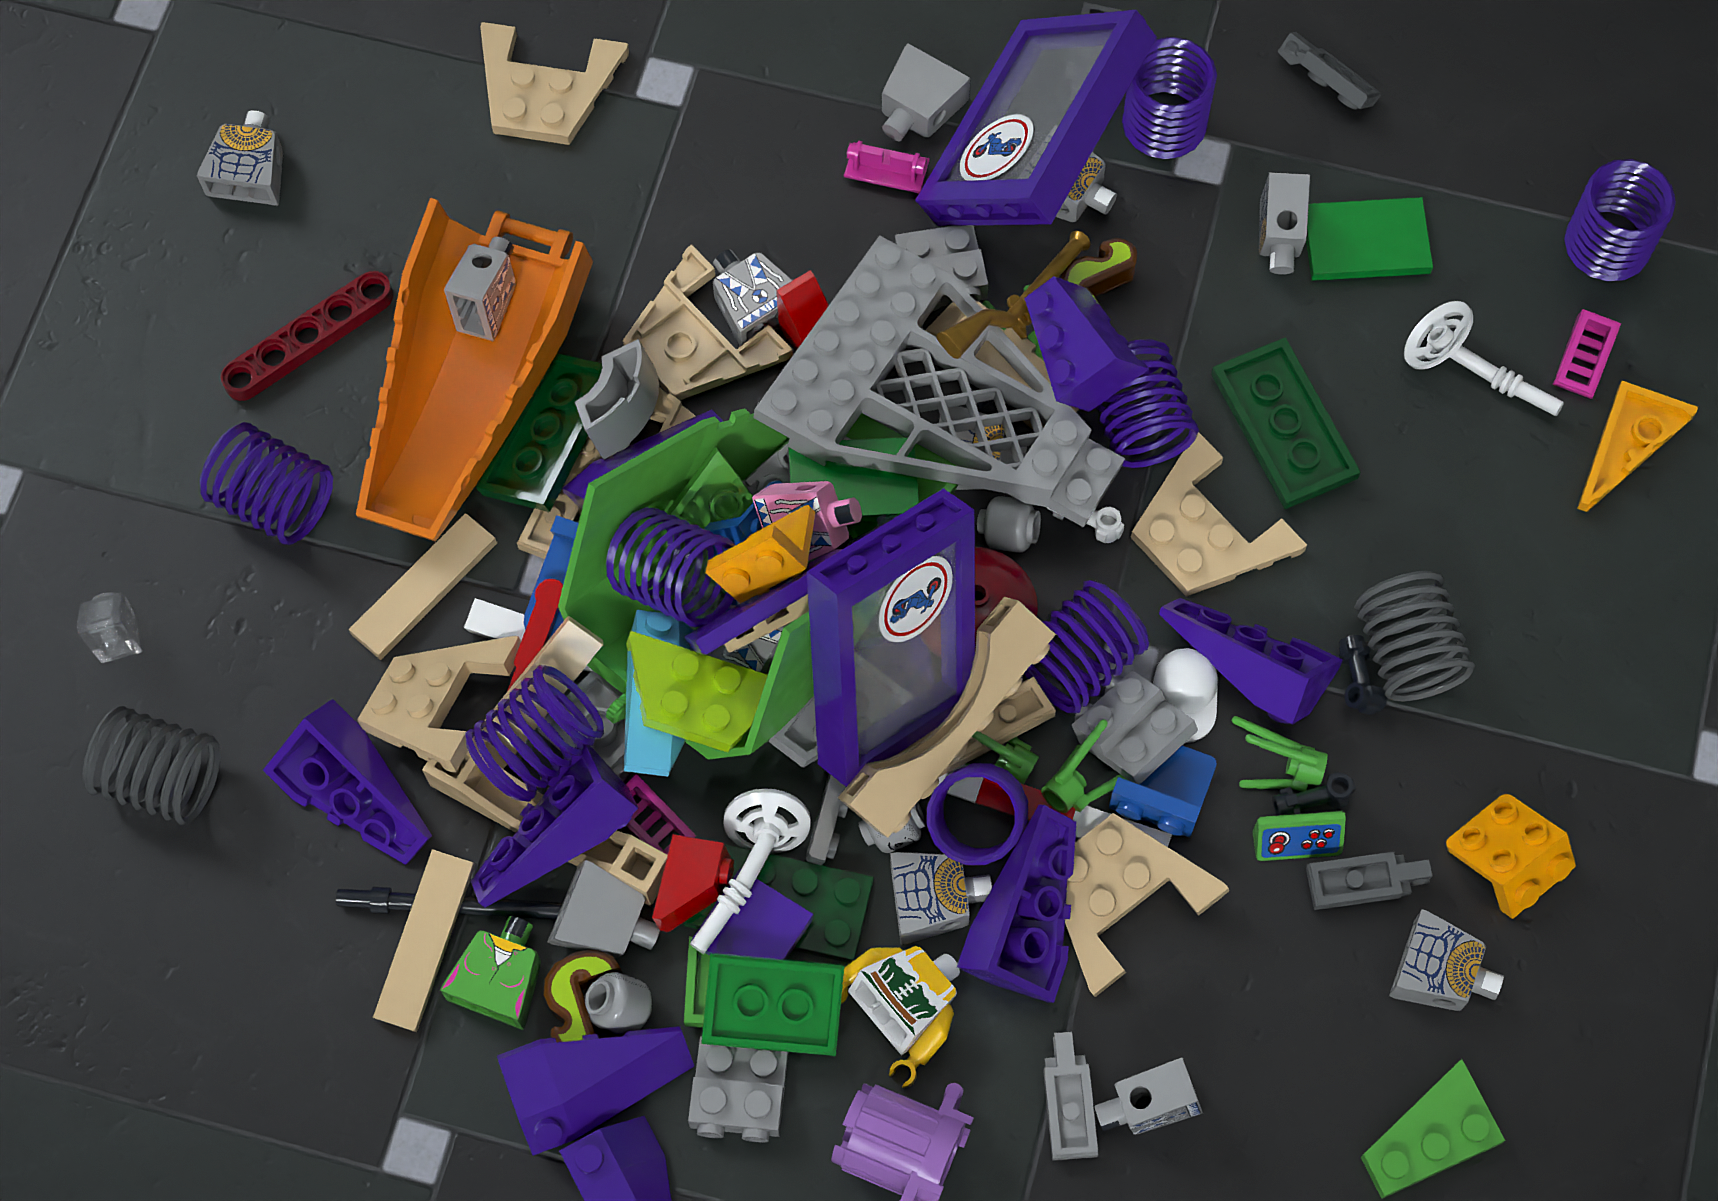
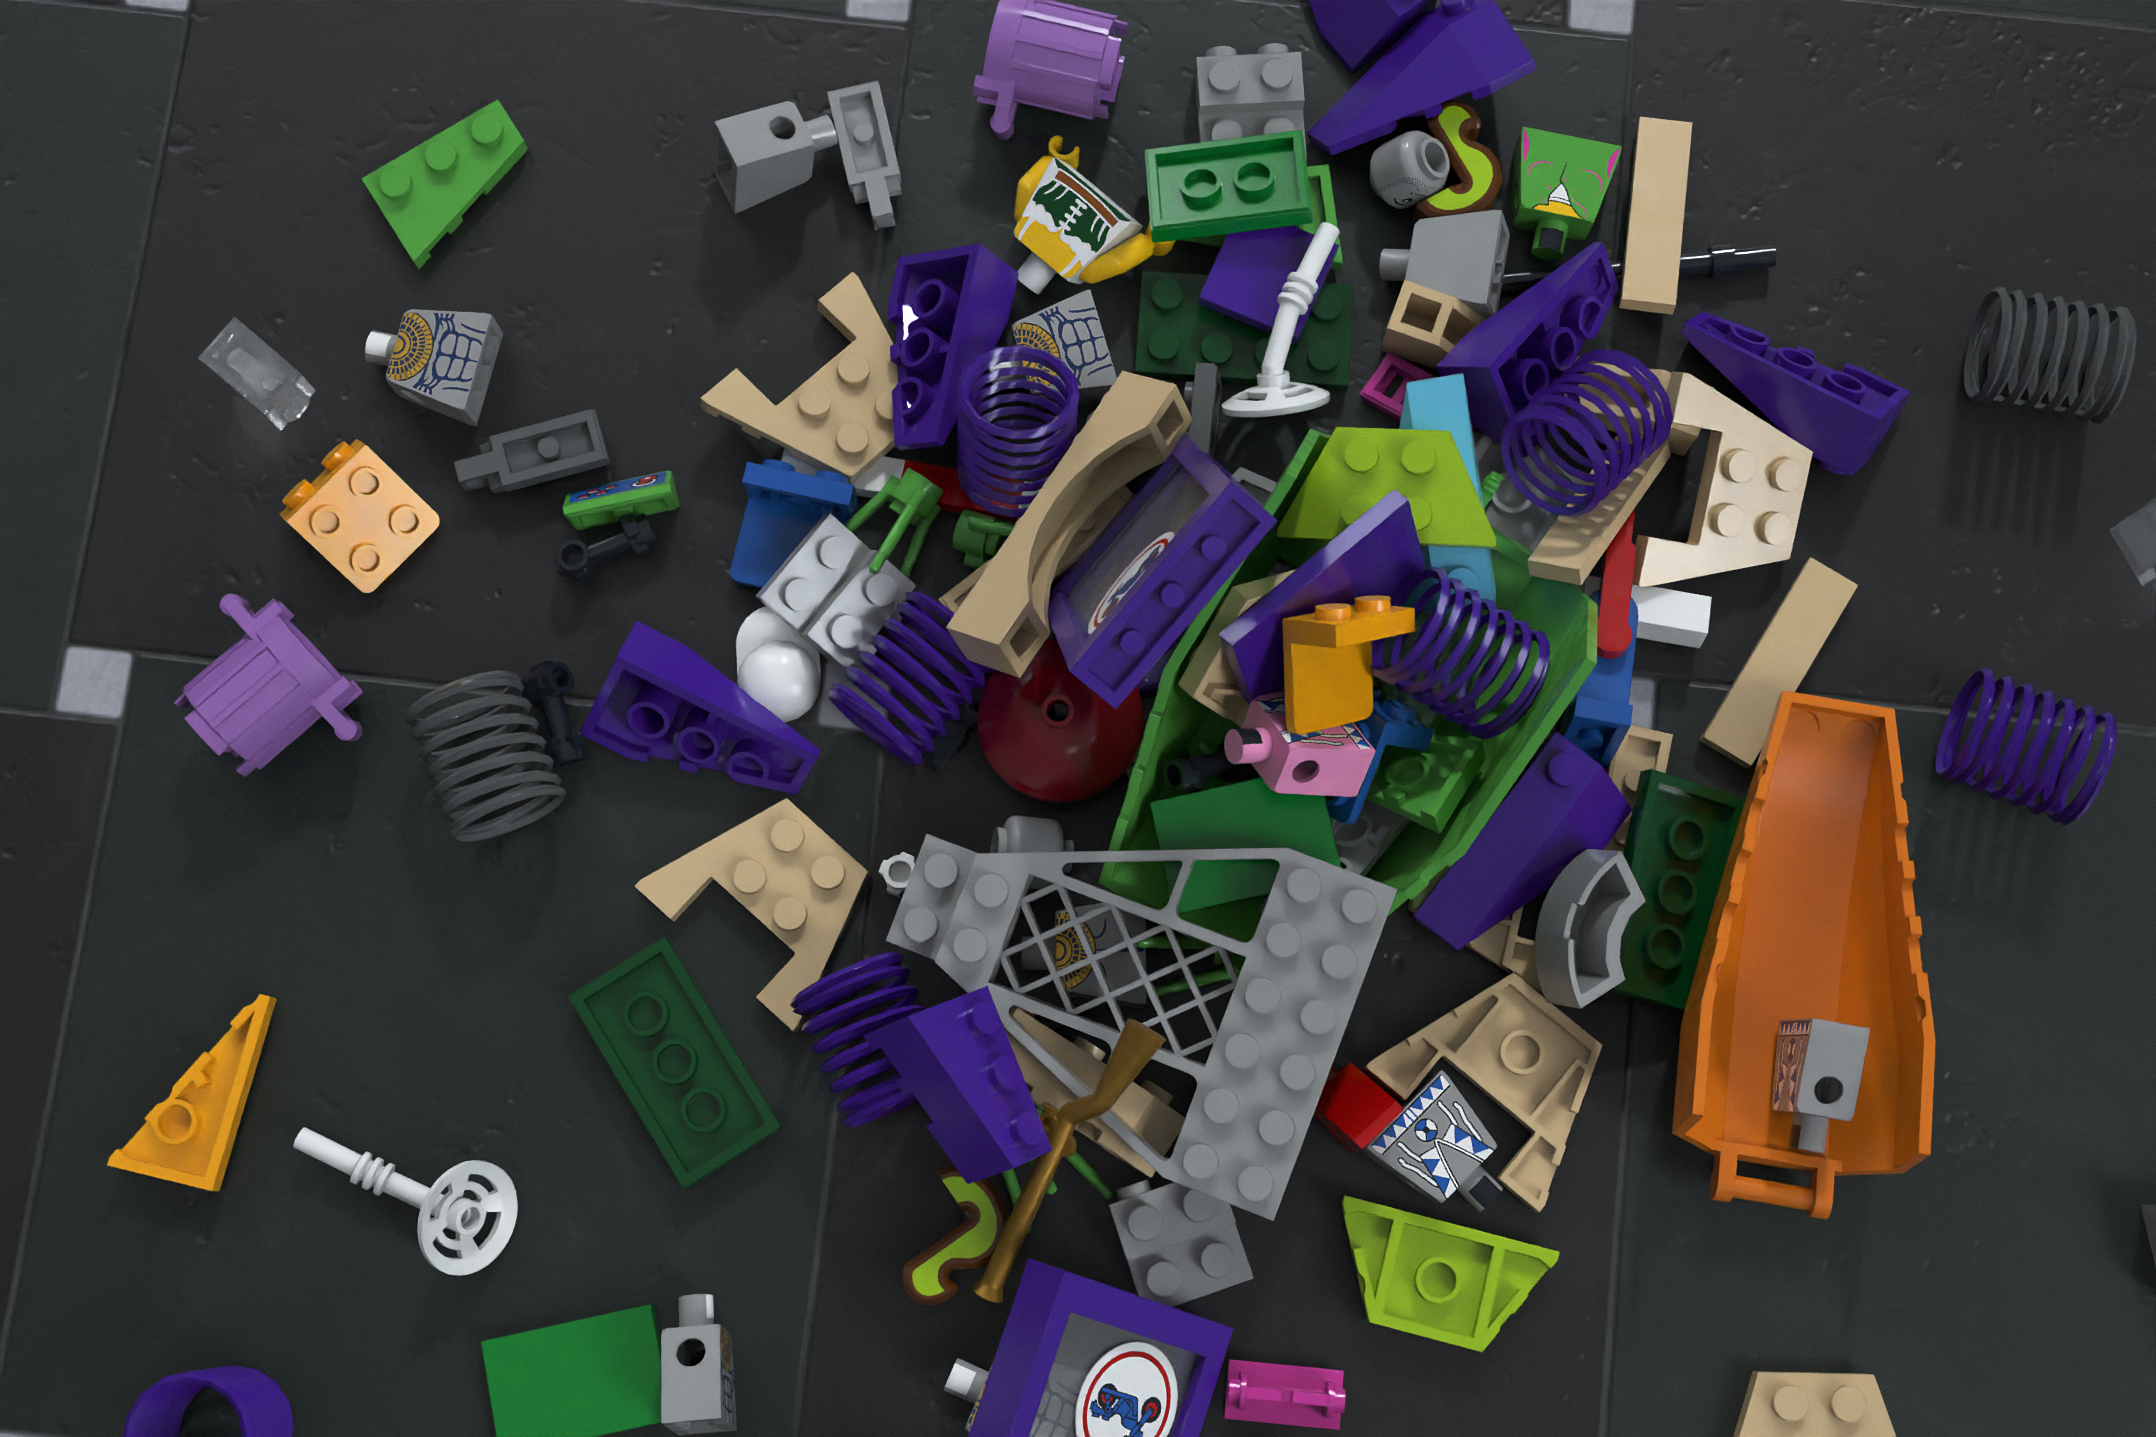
camera: 170 degrees right, 10 degrees up
dark red beam [221,271,393,401] -> none
red slope [652,834,734,932] -> none
bright green plant [1232,716,1328,792] -> none
dark pink slope [1553,309,1621,399] -> none
none -> medium lavender container [174,594,363,777]
none -> clear slope [198,317,316,431]
none -> lime wing [1341,1195,1560,1352]

